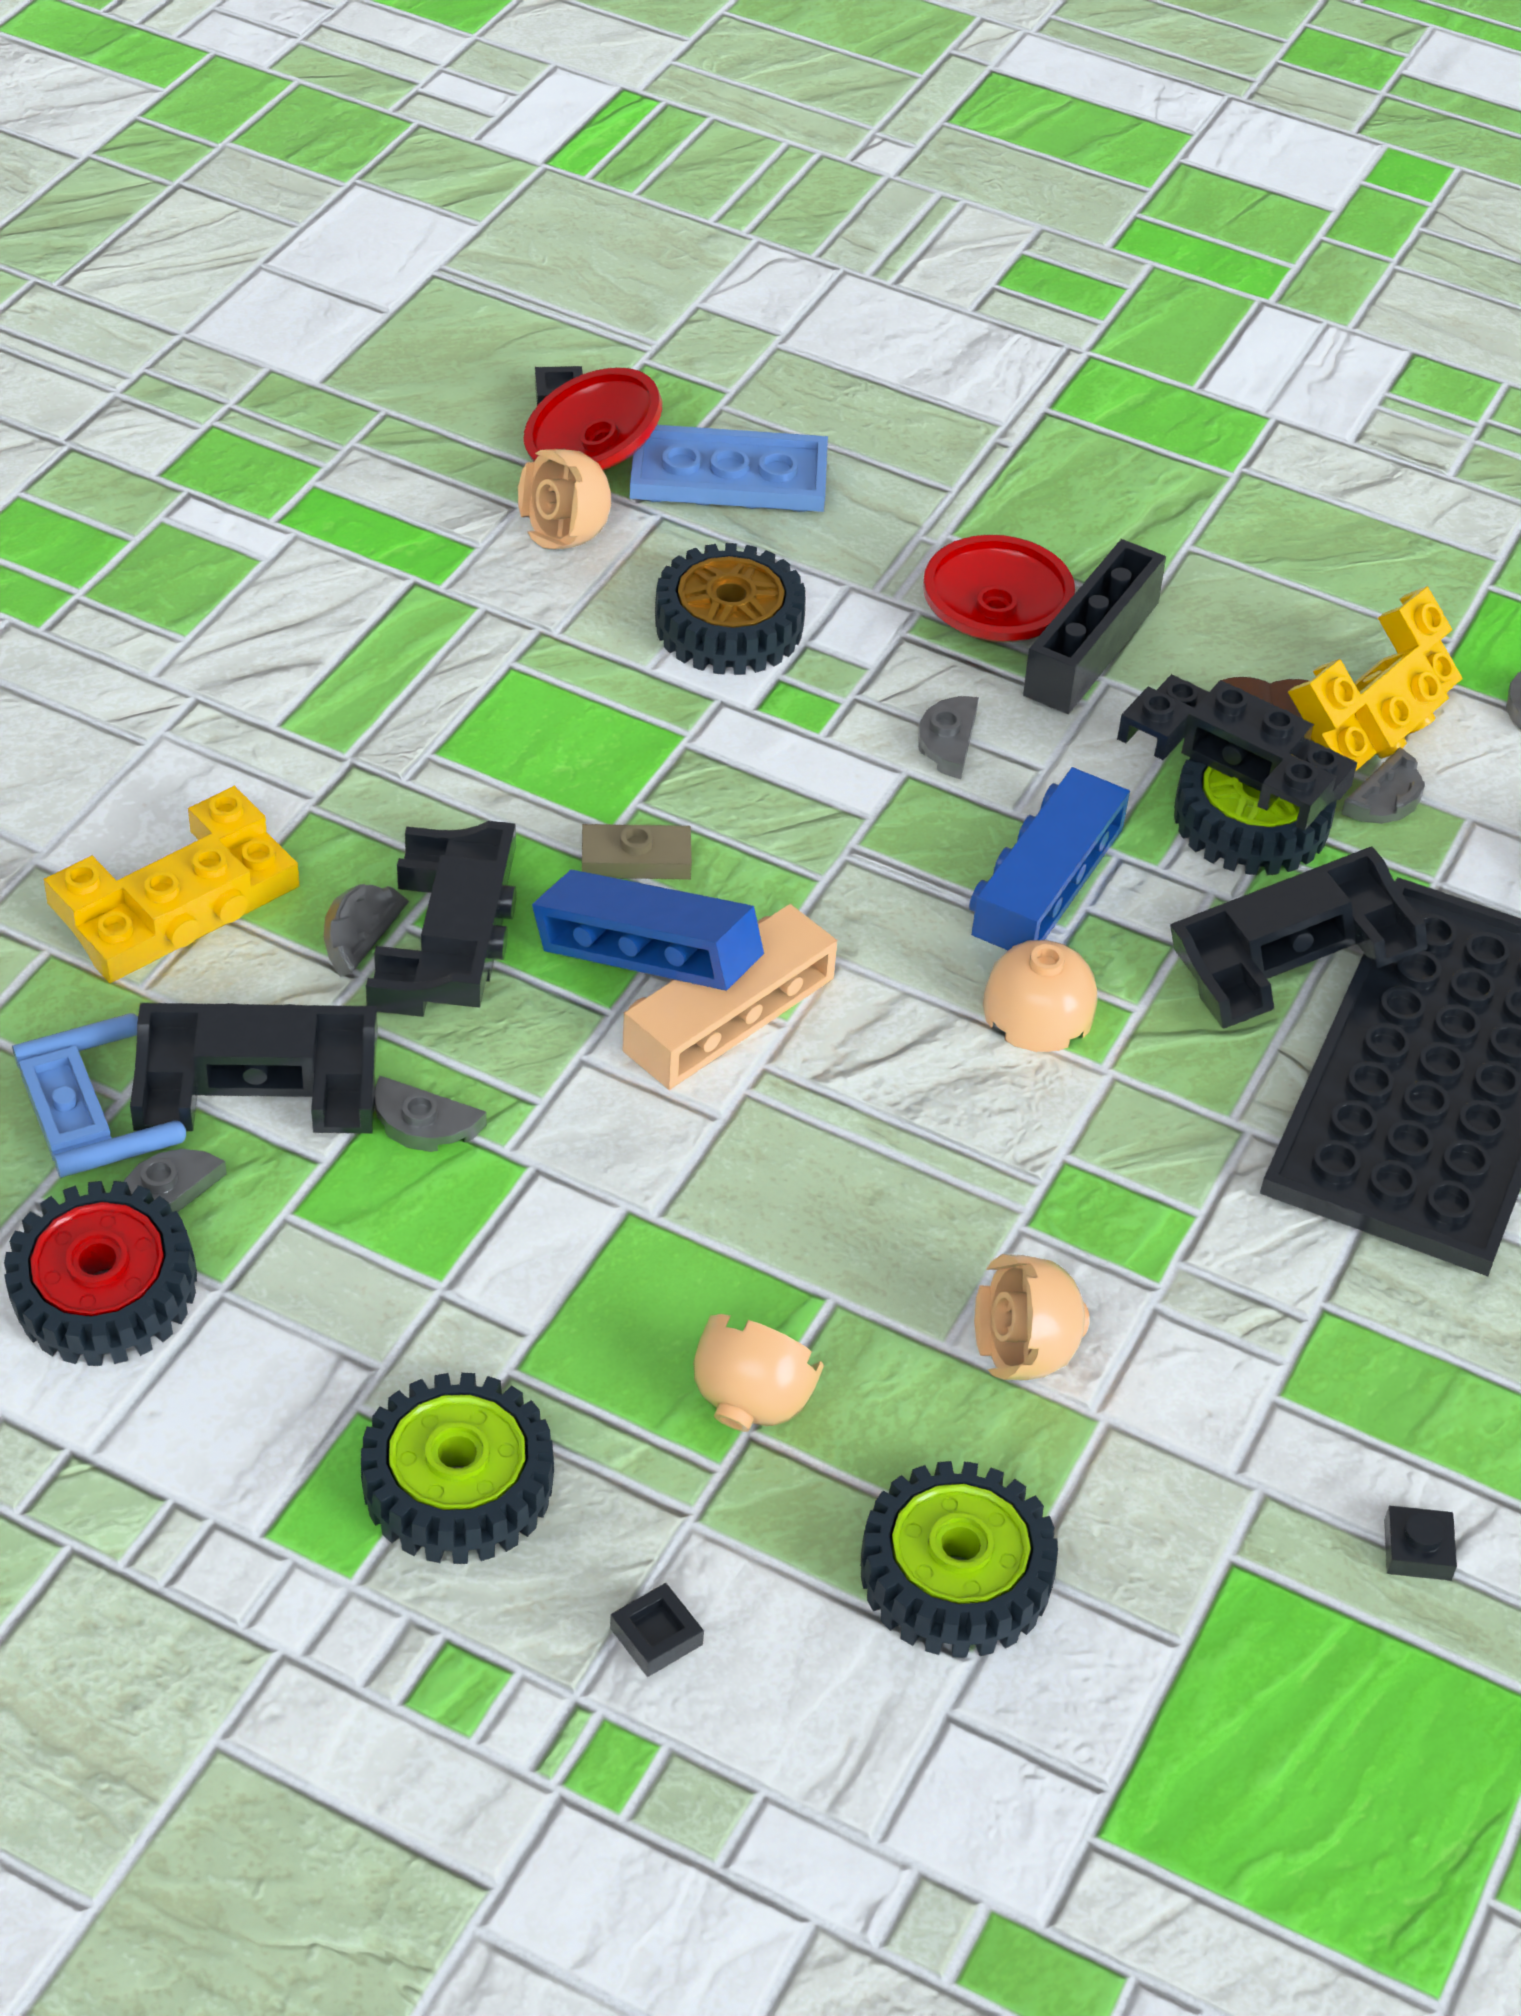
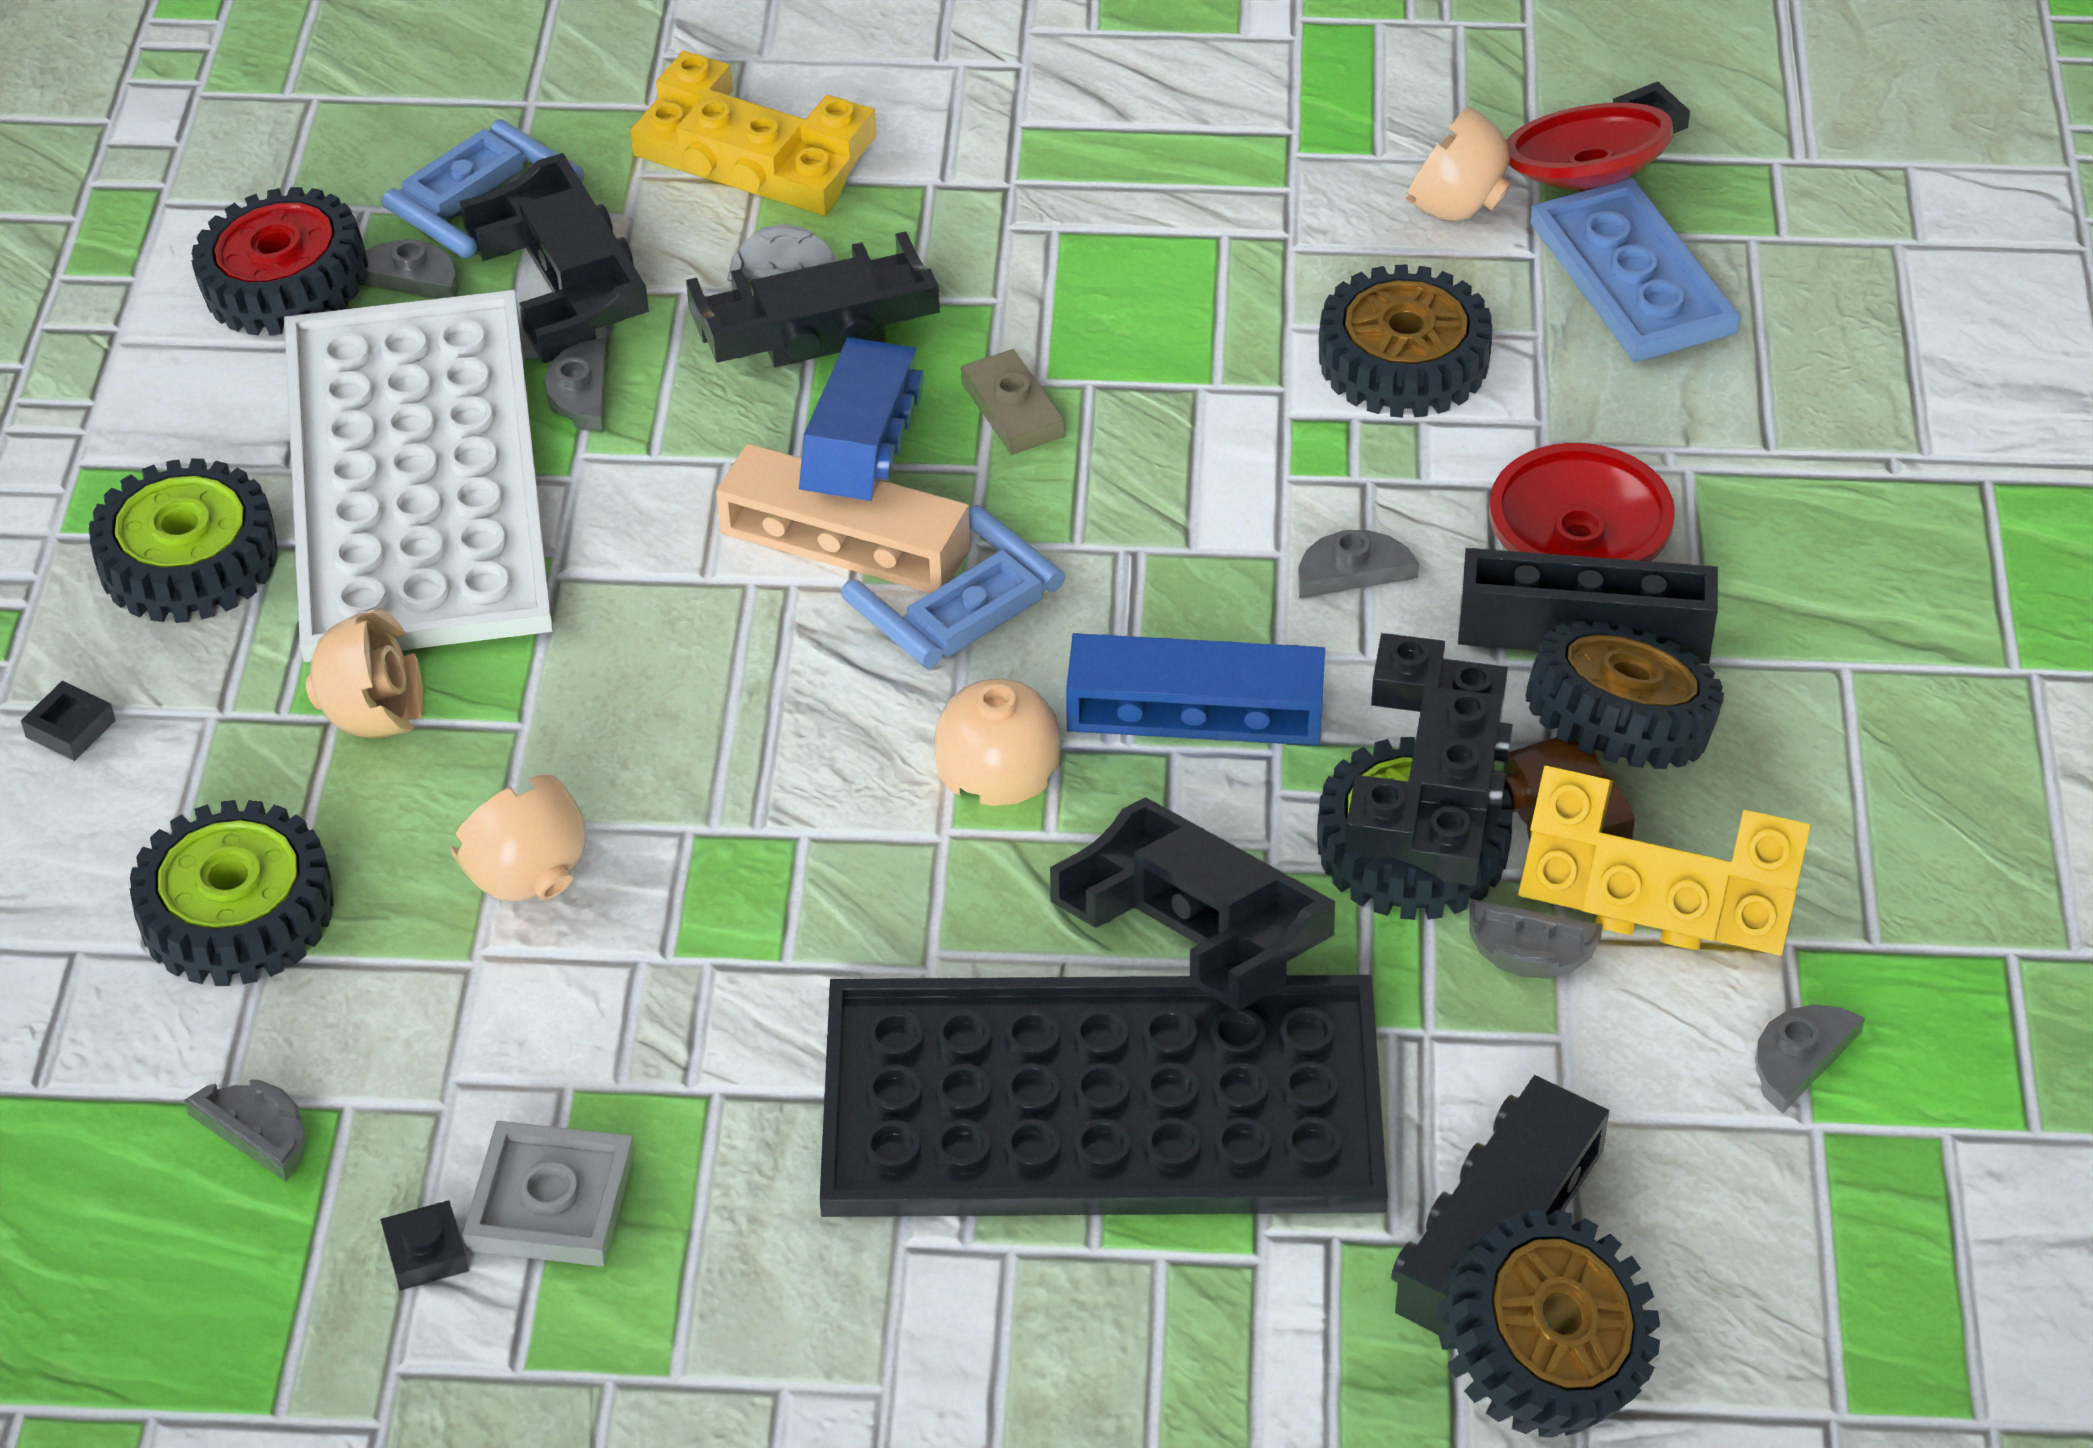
camera: 70 degrees right, 0 degrees up
none -> flat silver plate [184,1079,307,1182]
none -> white plate [284,290,553,662]
none -> light grey plate [462,1120,635,1267]
none -> medium blue plate [841,505,1065,669]
none -> black wheel [1525,621,1724,769]

